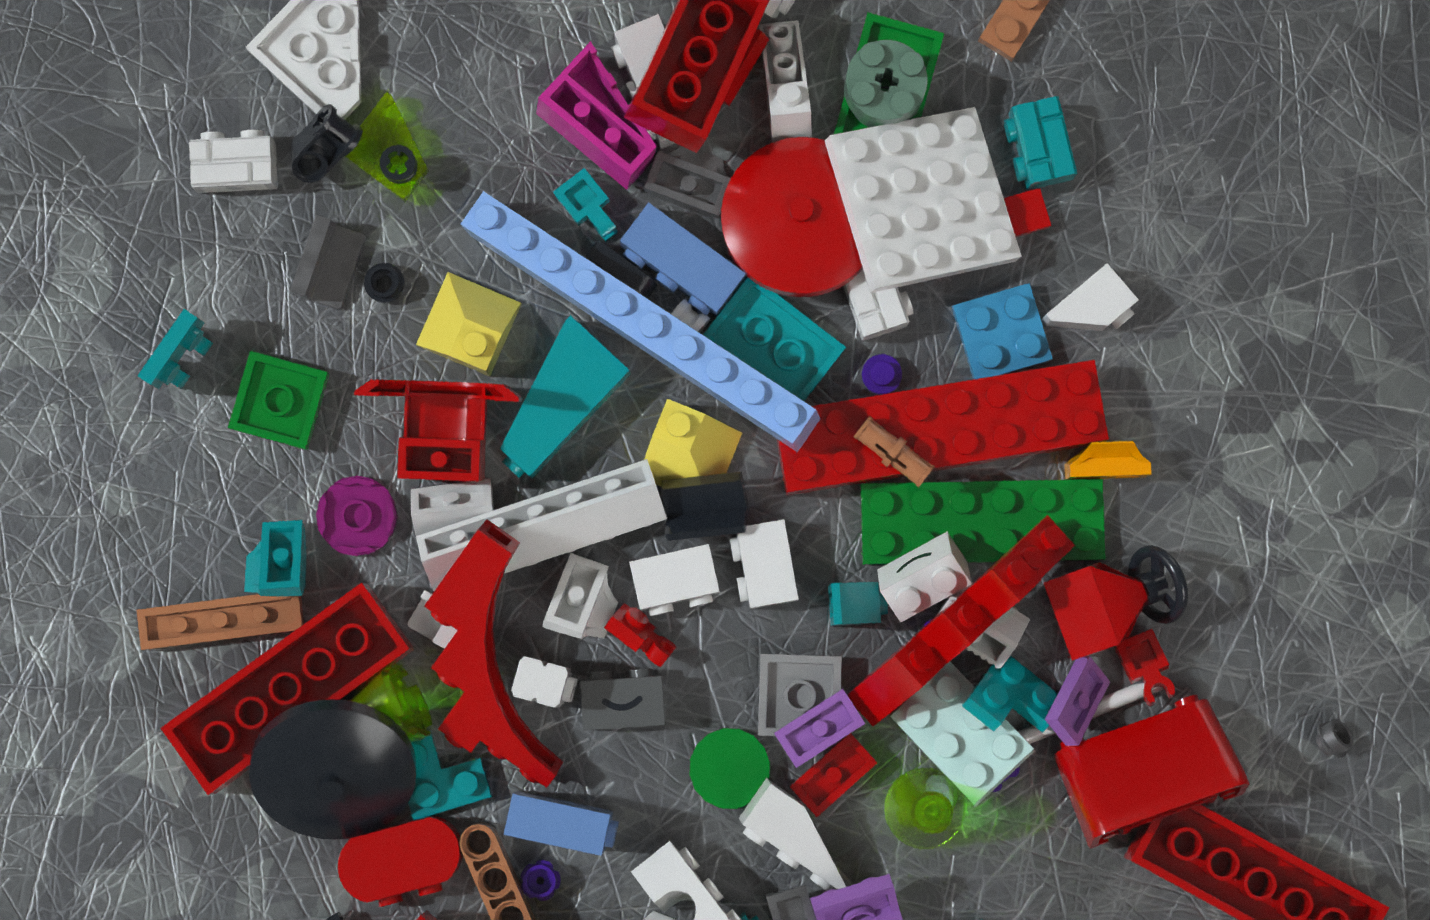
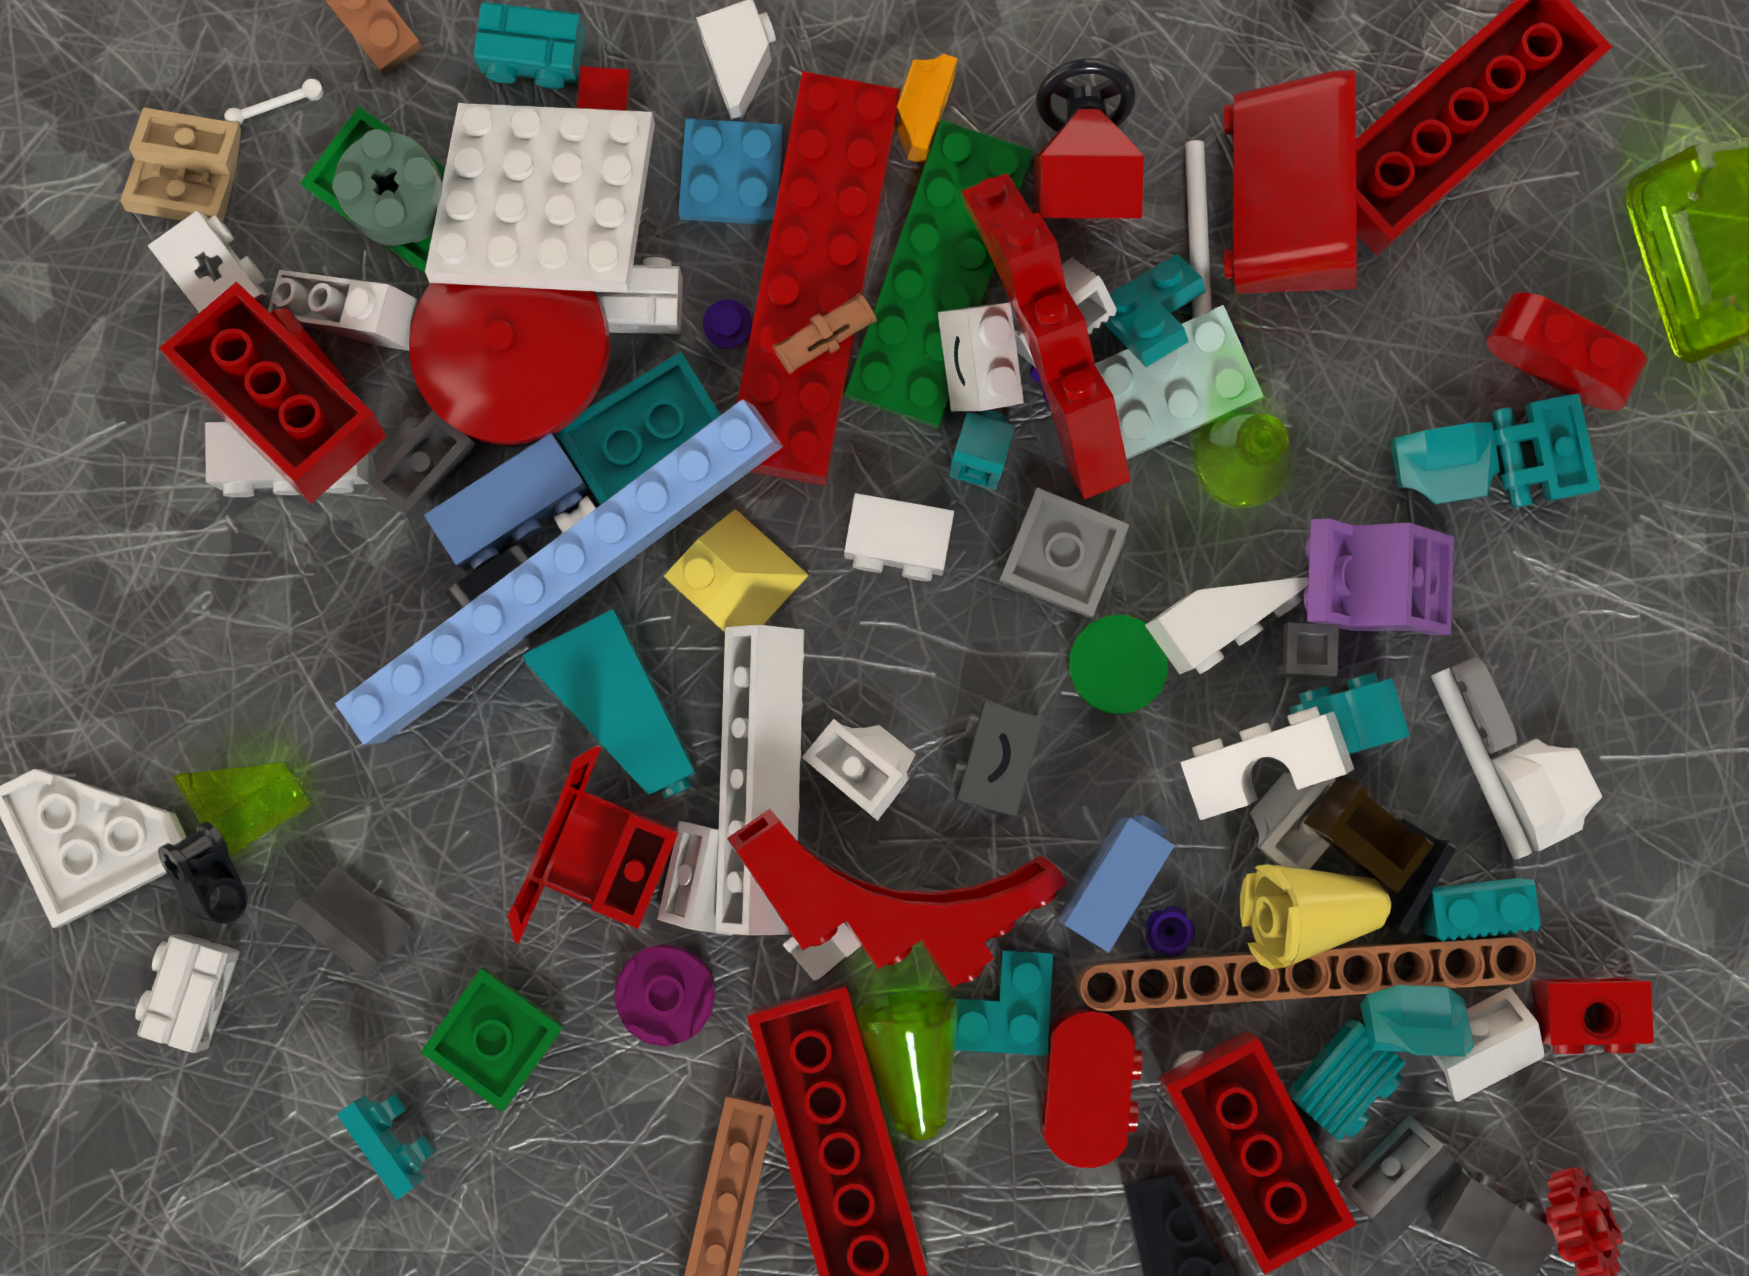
camera: 70 degrees left, 0 degrees up
teal slope [244,520,307,596] -> none
black dish [249,699,416,840] -> none
black plate [364,263,405,303] -> none
black bush [380,145,418,184] -> none
light yellow slope [416,272,522,376] -> none
white brick [511,656,578,708] -> none
dark pink wedge [536,41,657,190] -> none
teal plate [553,168,618,242] -> none
red plate [604,603,676,667] -> none
white brick [629,544,720,616] -> none
black panel [661,472,749,541] -> none
medium lavender plate [774,689,865,768] -> none
red plate [789,733,877,817] -> none
medium lavender plate [1045,656,1110,746] -> none
red plate [1114,629,1175,707] -> none

